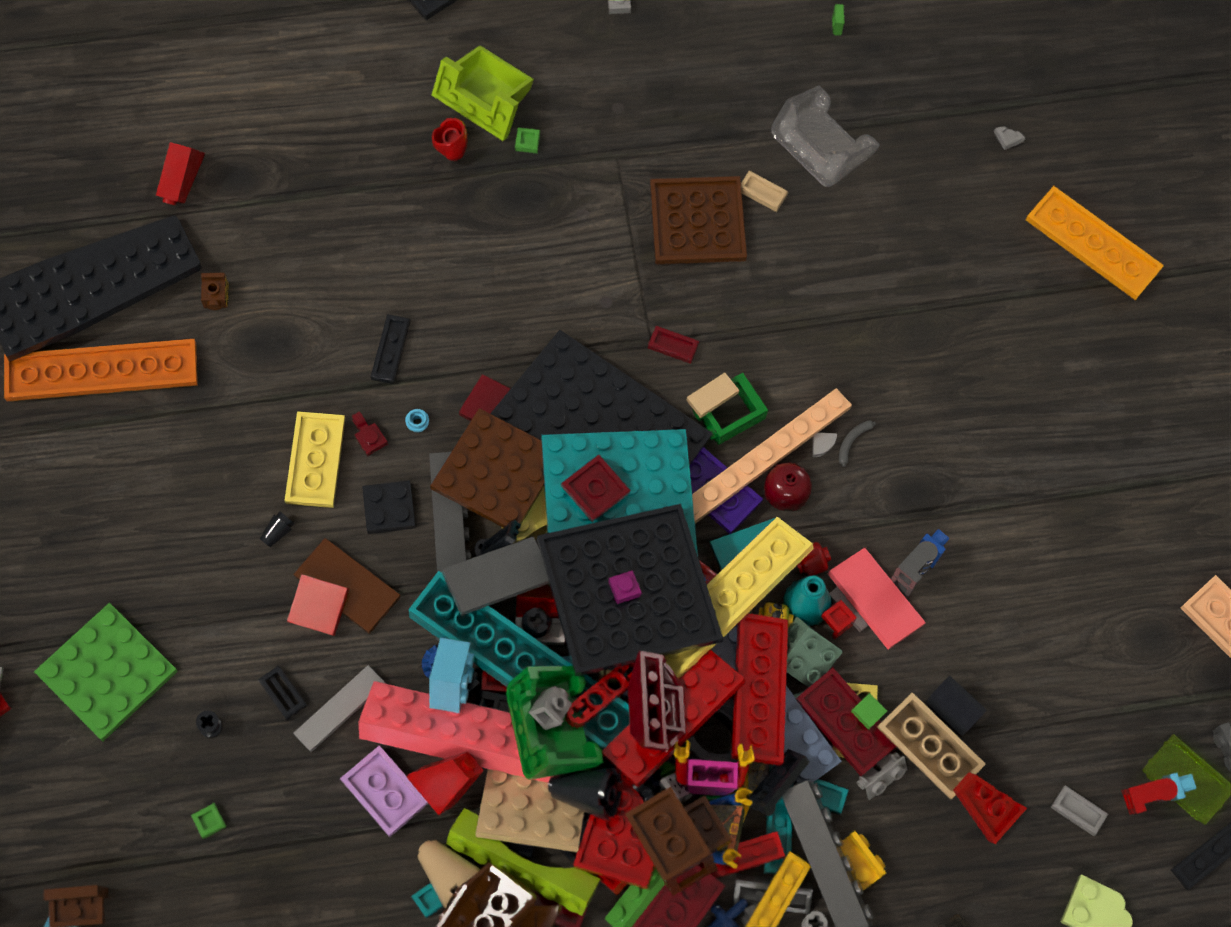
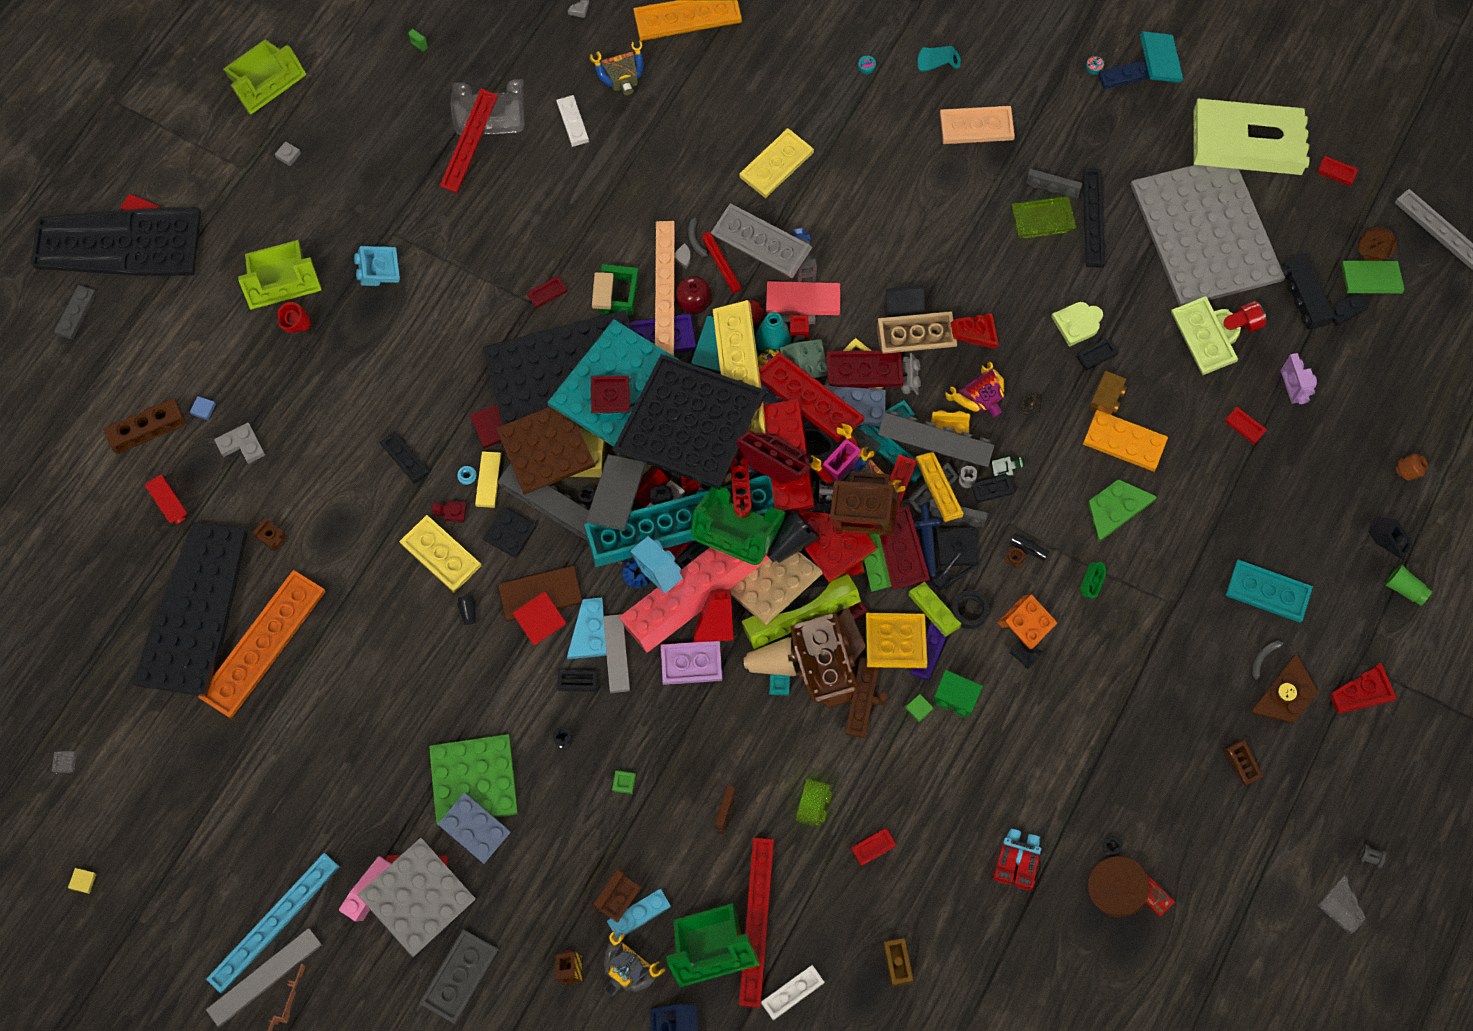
camera: 45 degrees left, 0 degrees up
black tile [479,520,521,556] -> none
bright green tile [515,128,540,153] -> none
light grey brick [529,686,572,730] -> none
magenta plate [608,570,642,604] -> none
reddish brown plate [650,176,747,264] -> none
tan tile [741,171,788,212] -> none
black plate [748,749,810,816] -> none
bright green tile [851,693,887,729] -> none
light grey tile [1051,786,1108,836] -> none
red hips [1121,773,1197,815] -> none
none -> reddish brown brick [103,399,187,455]
none -> medium blue tile [190,396,216,420]
none -> light grey plate [214,422,265,464]
none -> medium azure plate [354,246,400,286]
none -> sand blue plate [438,792,511,864]
none -> red plate [440,89,498,194]
none -> light yellow tile [475,451,502,508]
none -> white plate [557,95,589,147]
none -> medium azure wing [567,598,607,659]
none -> torso [589,41,644,95]
none -> red axle [702,232,741,293]
none -> light grey plate [711,203,812,278]
none -> light yellow plate [739,128,814,198]
none -> teal tile [858,56,876,74]
none -> torso [945,362,1004,417]

